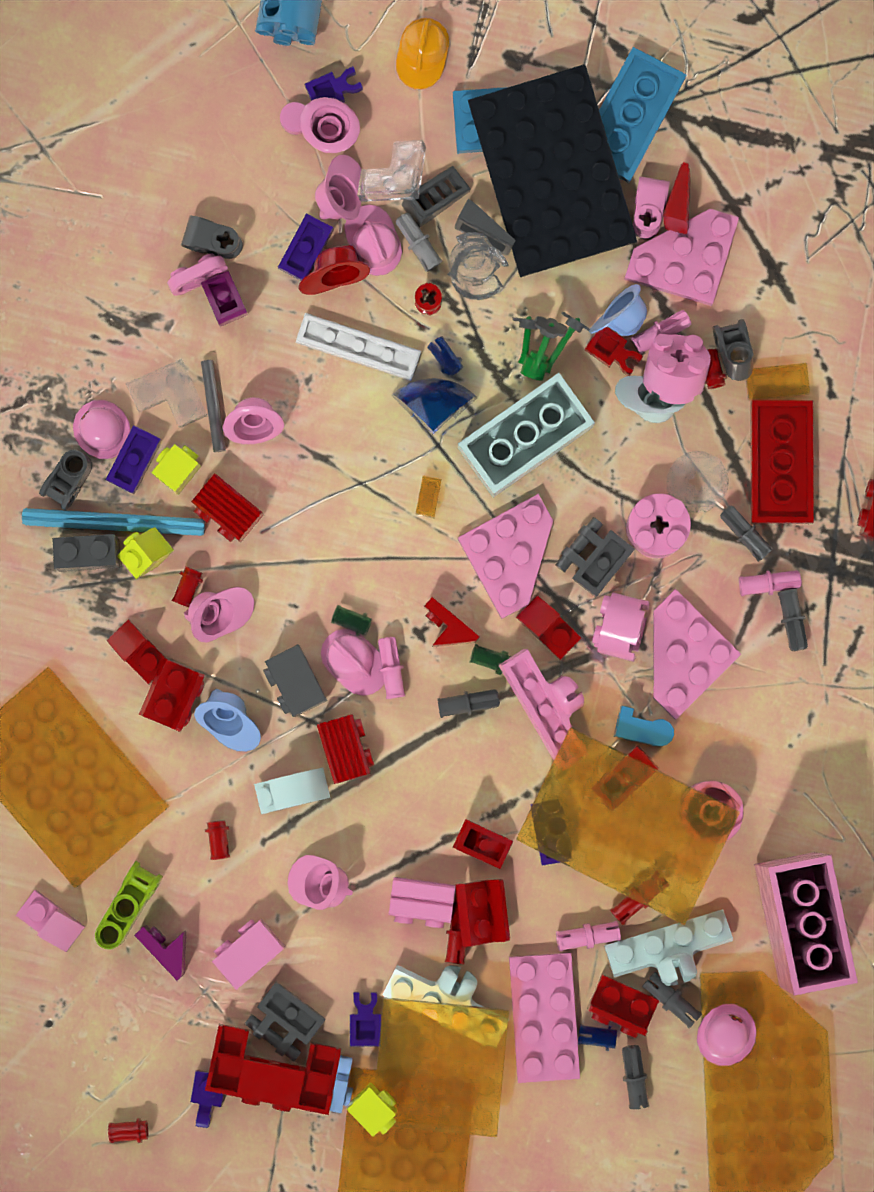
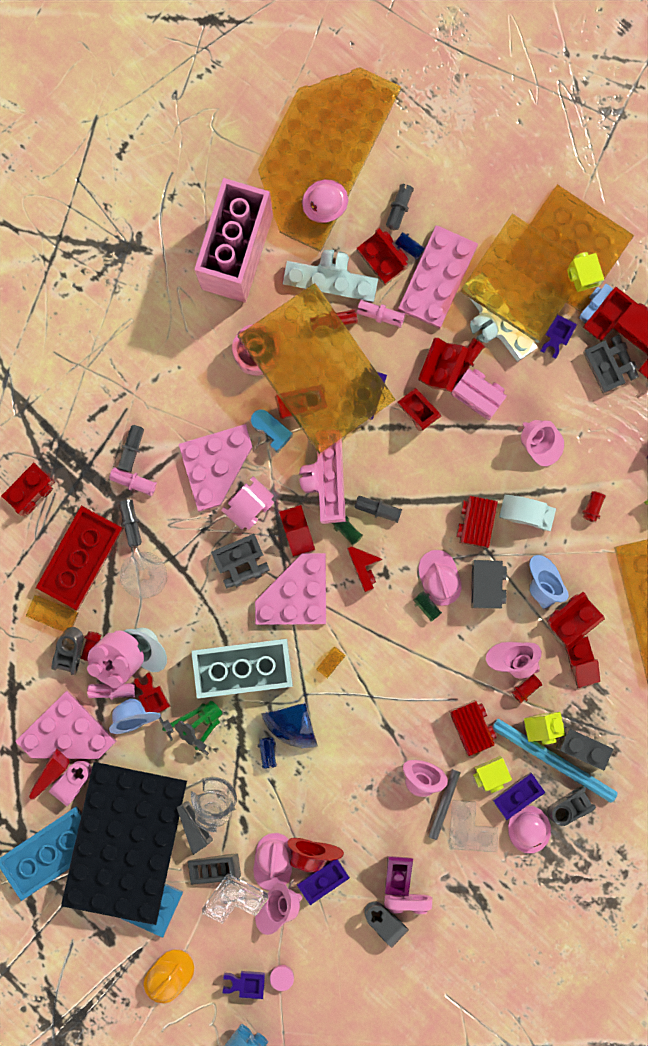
camera: 150 degrees left, 0 degrees up
bright pink brick [212,919,285,990] -> none
white tile [296,313,421,381] -> none
bright pink hat [300,97,360,153] -> none
bright pink axle [378,637,405,699] -> none
light grey axle [396,213,443,272] -> none
red bush [415,283,442,315] -> none
bright pink brick [626,494,691,559] -> none
dark grey pin [642,972,702,1028] -> none

